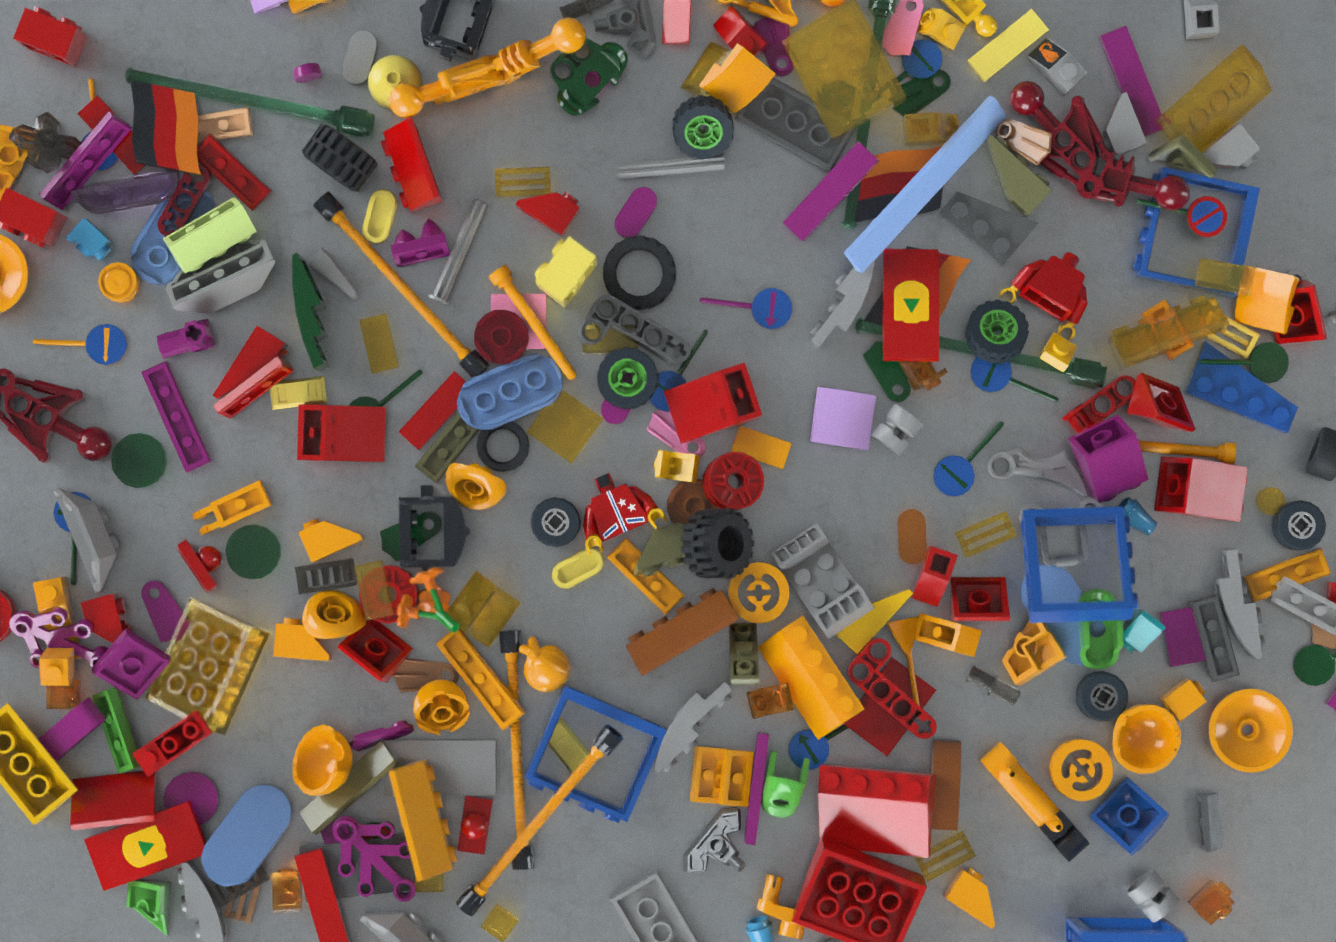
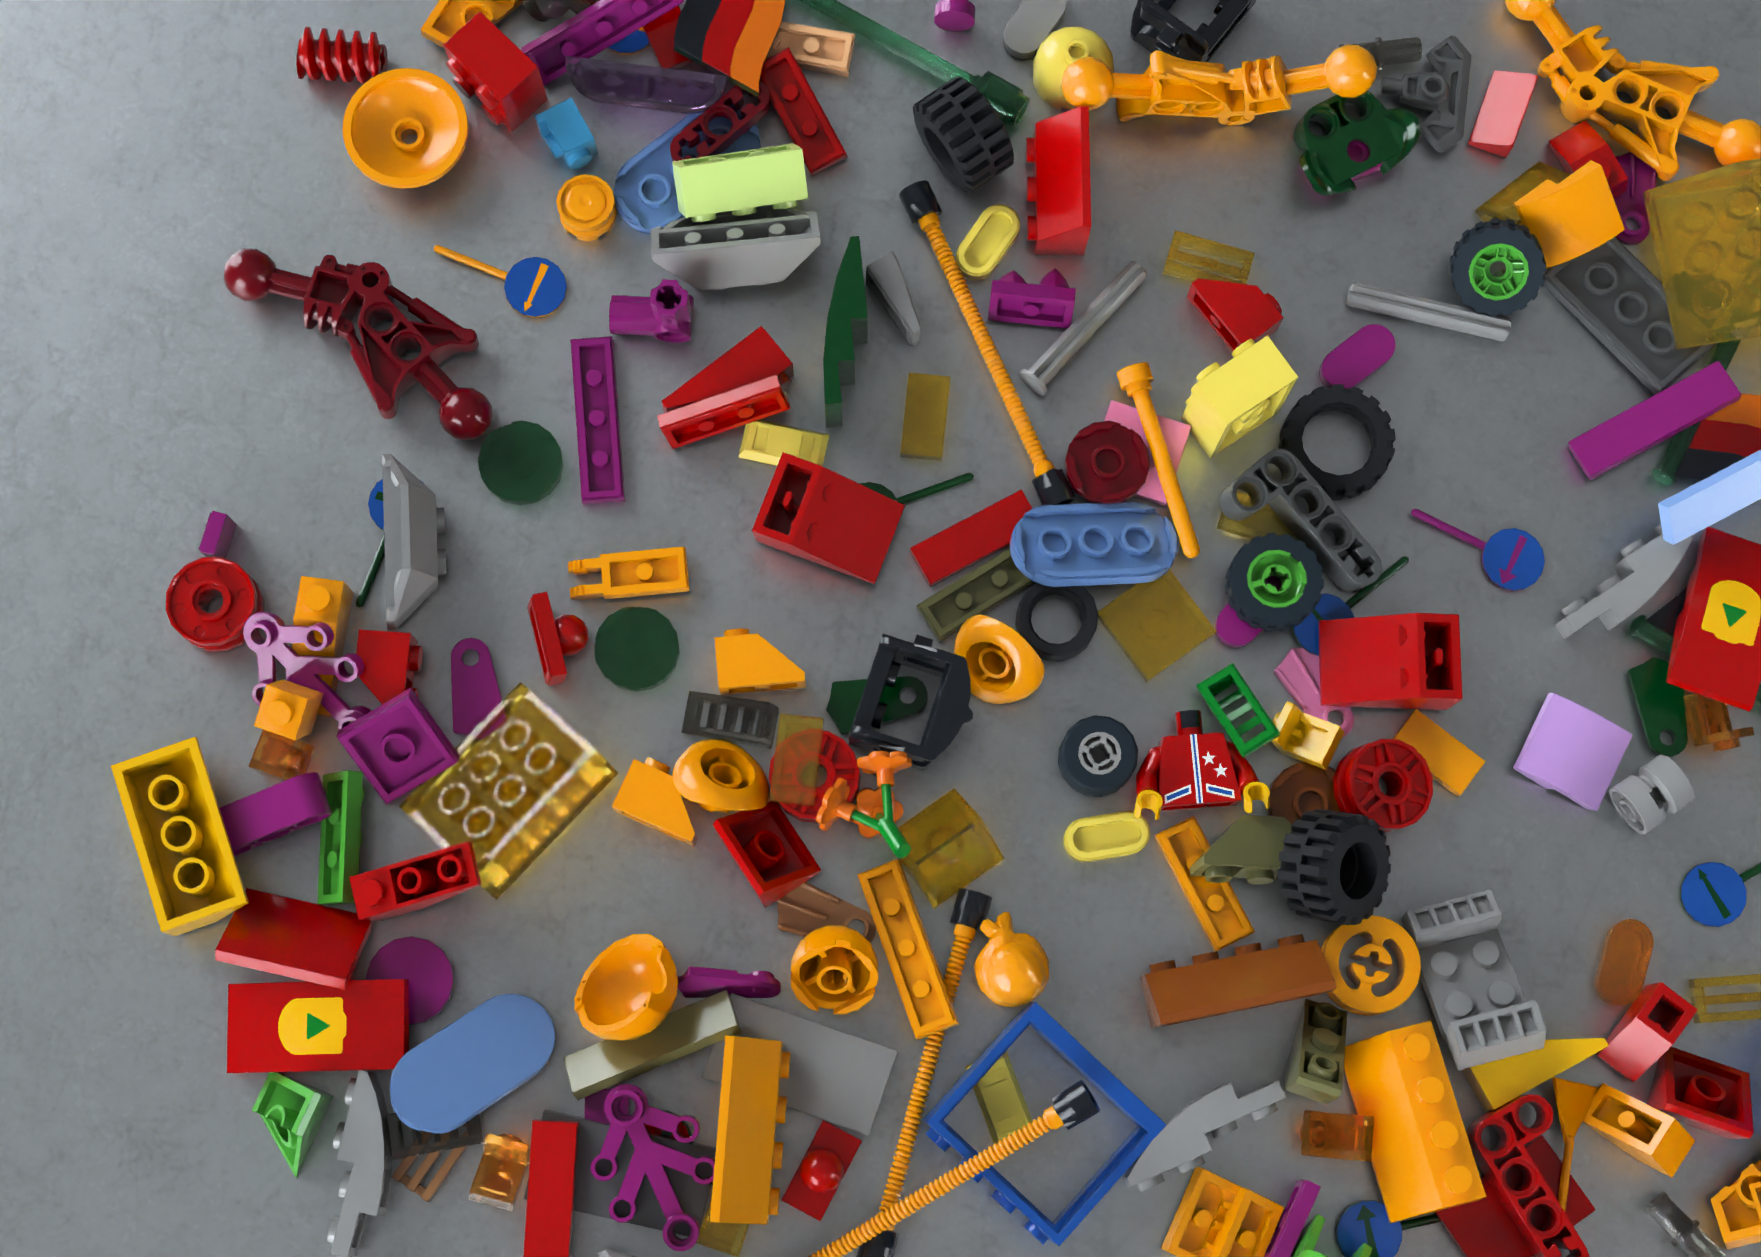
camera: 20 degrees right, 10 degrees down
none -> green slope [1196,663,1280,758]

